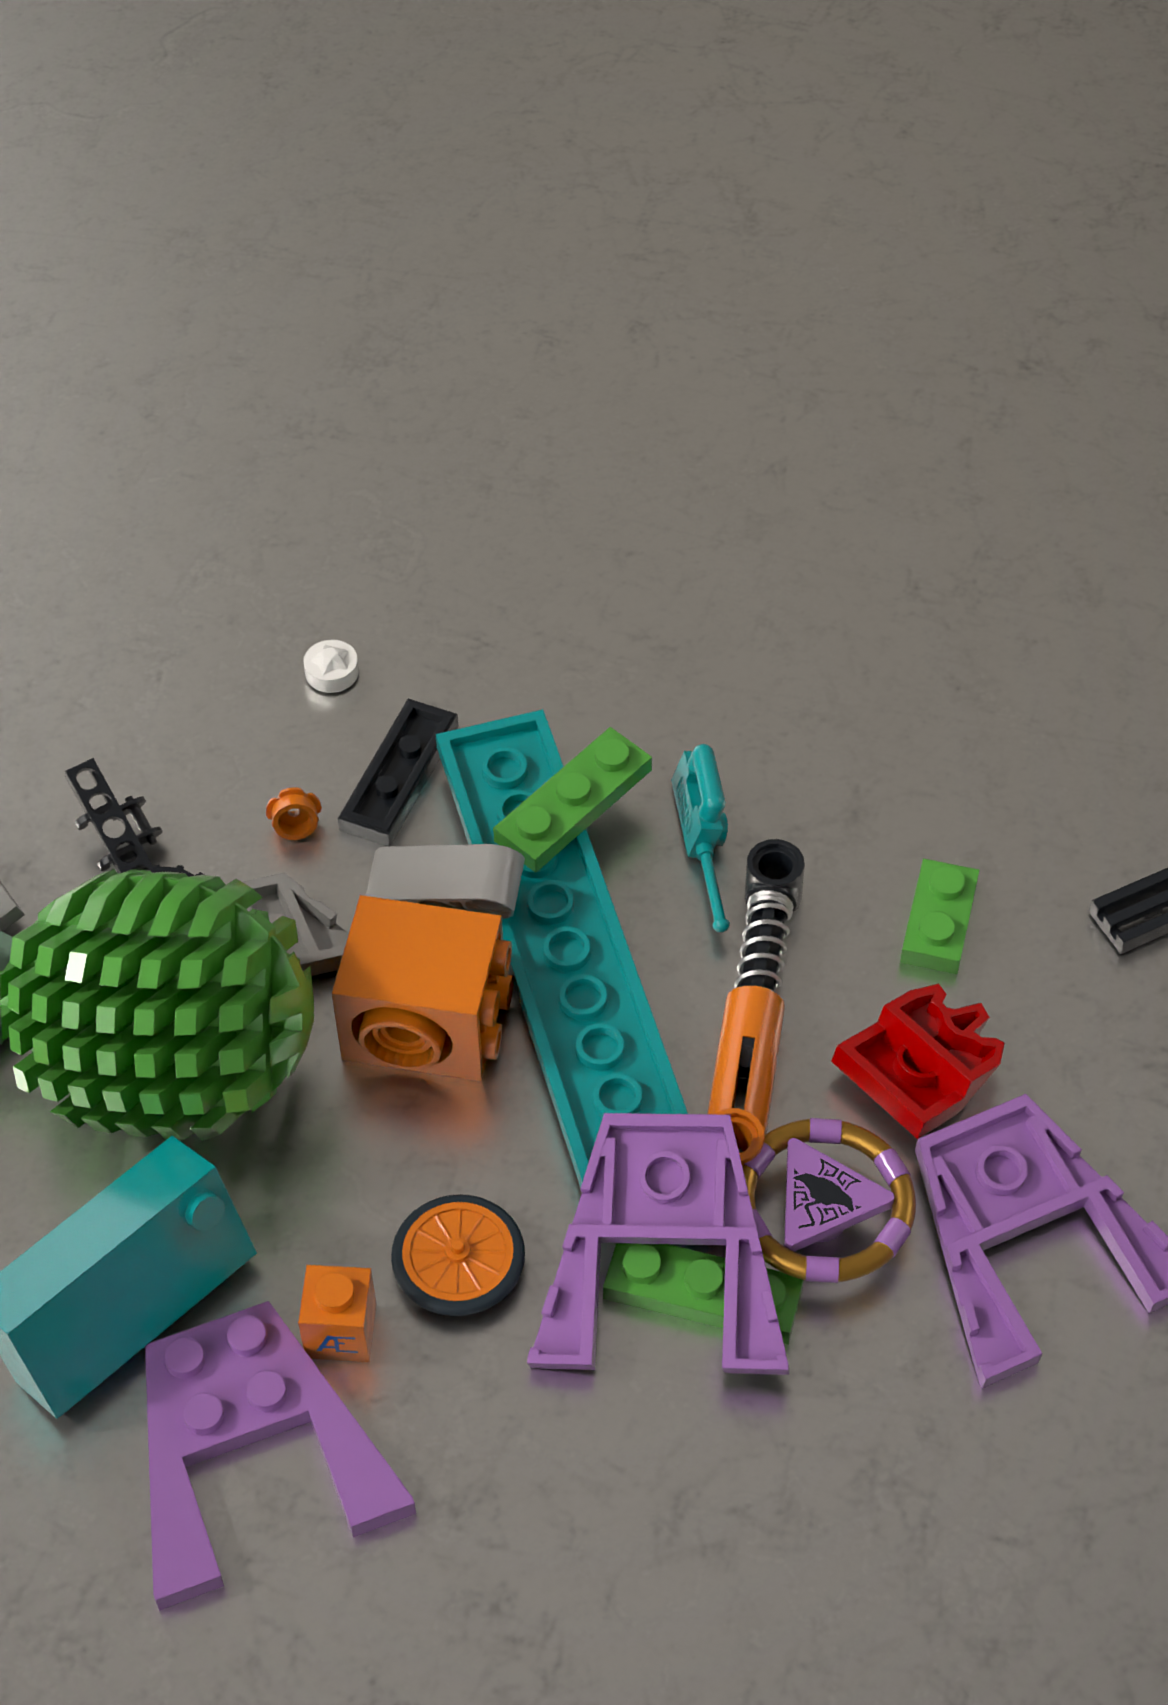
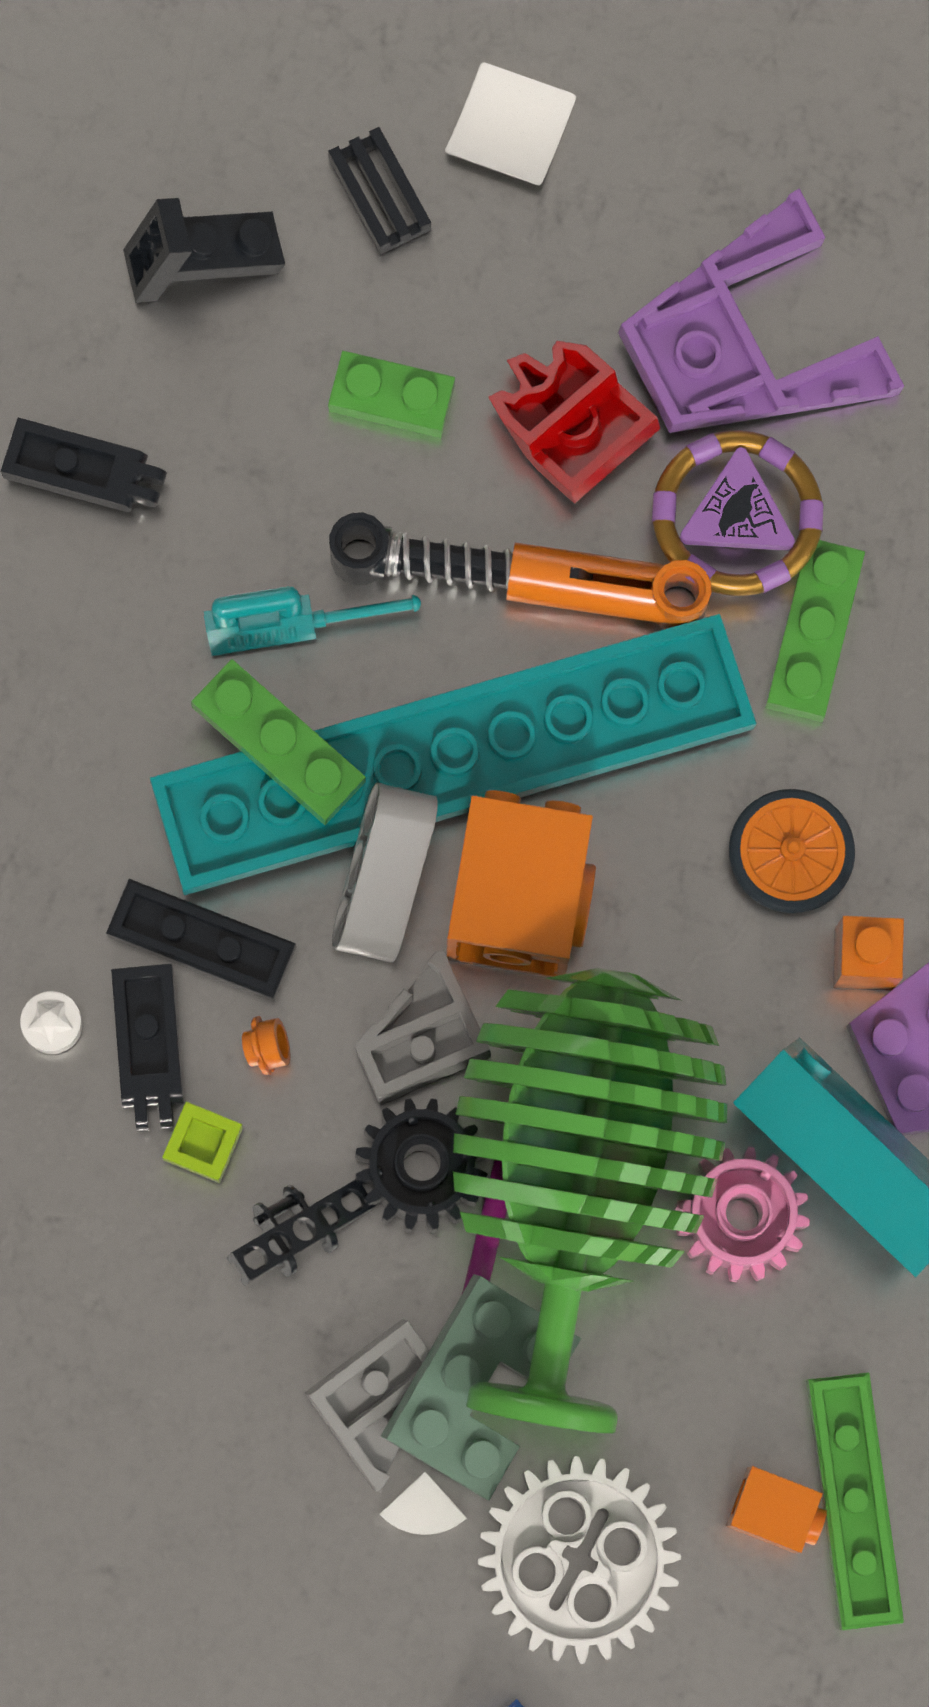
camera: 95 degrees left, 25 degrees up
medium lavender wing [527,1113,790,1375] -> none
none -> black hinge [1,417,167,512]
none -> black hinge [111,963,184,1132]
none -> black bracket [123,198,285,303]
none -> lime plate [162,1102,243,1183]
none -> bright pink gear [675,1147,810,1283]

